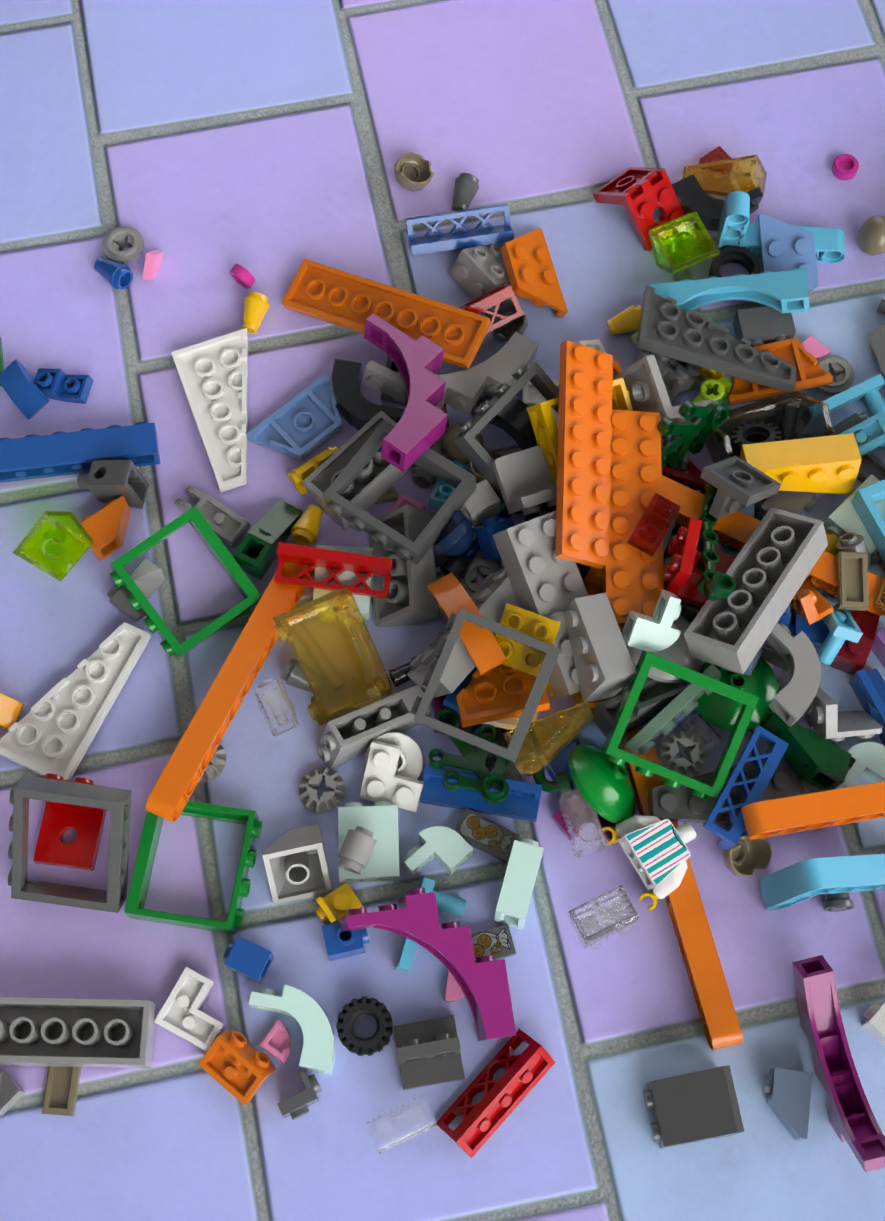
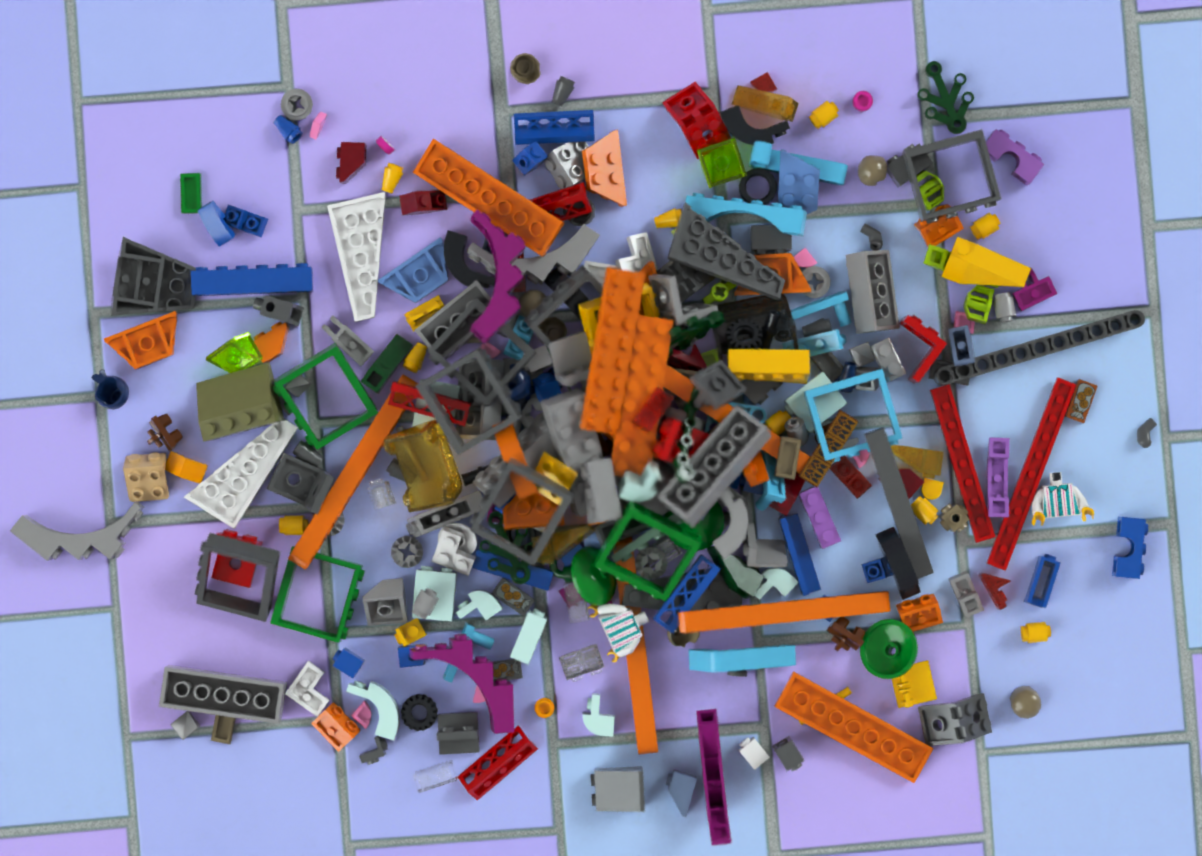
camera: 15 degrees right, 20 degrees up
none -> olive slope [196,362,285,442]
none -> dark grey bracket [267,452,334,515]
none -> yellow brick [279,515,309,535]
none -> dark grey cone [293,440,323,467]
none -> dark red slope [336,142,367,184]
none -> dark red slope [399,190,447,215]
none -> dark grey window [416,347,522,455]
none -> blue brick [512,141,548,176]
none -> light orange plate [535,698,554,718]
none -> light aqua brick [583,693,615,737]
none -> yellow brick [809,101,839,129]

